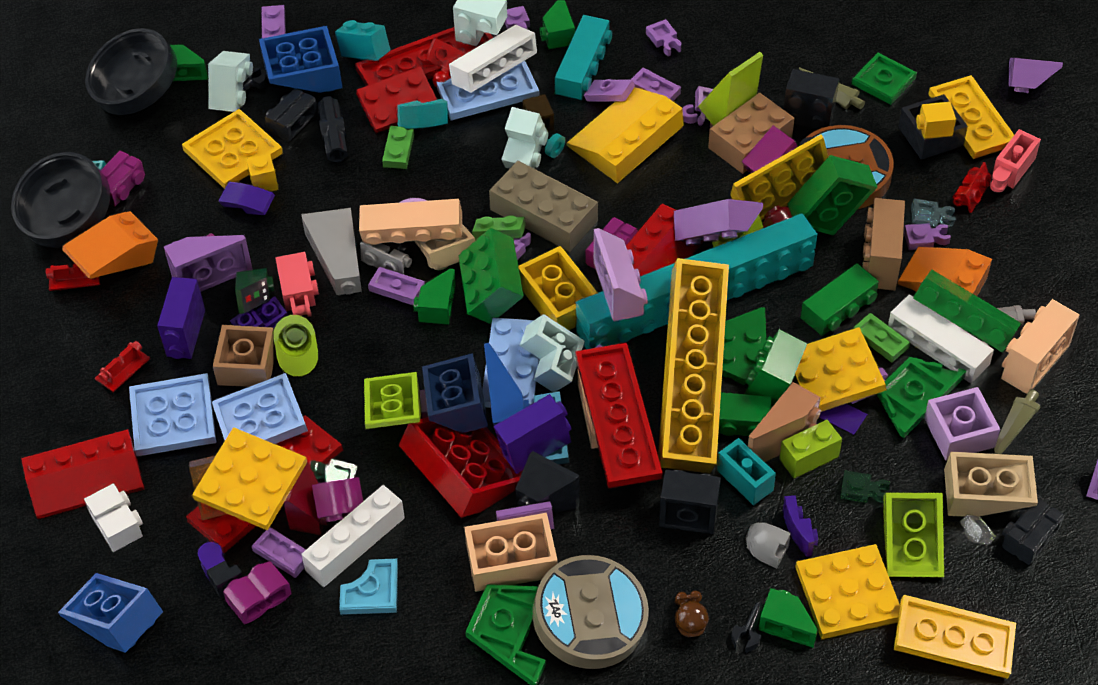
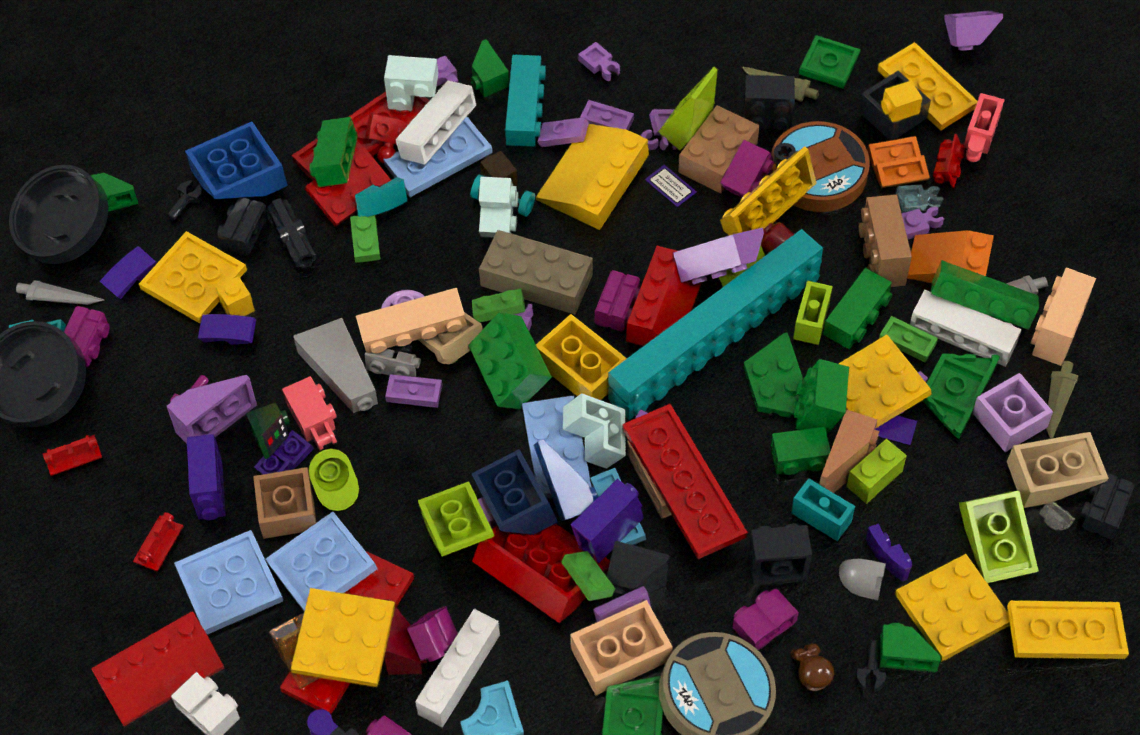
camera: 15 degrees left, 5 degrees up
orange slope [62,211,158,279] -> none
light aqua brick [208,51,253,112] -> none
medium lavender plate [252,527,306,578] -> none
medium lavender plate [262,5,286,38] -> none
clear green plate [310,458,357,483] -> none
teal brick [335,20,390,61] -> none
green slope [414,269,456,324] -> none
lavender slope [594,228,648,321] -> none
yellow brick [658,258,729,473] -> none
green brick [787,155,878,235] -> none
clear green plate [840,470,890,503] -> none
none -> light grey bar [16,280,104,305]
none -> dark purple slope [100,246,157,299]
none -> green brick [310,117,358,187]
none -> bright green plate [562,551,615,601]
none -> sticker [645,165,696,207]
none -> magenta brick [732,588,799,650]
none -> lime brick [794,281,833,345]
none -> orange slope [867,136,930,188]

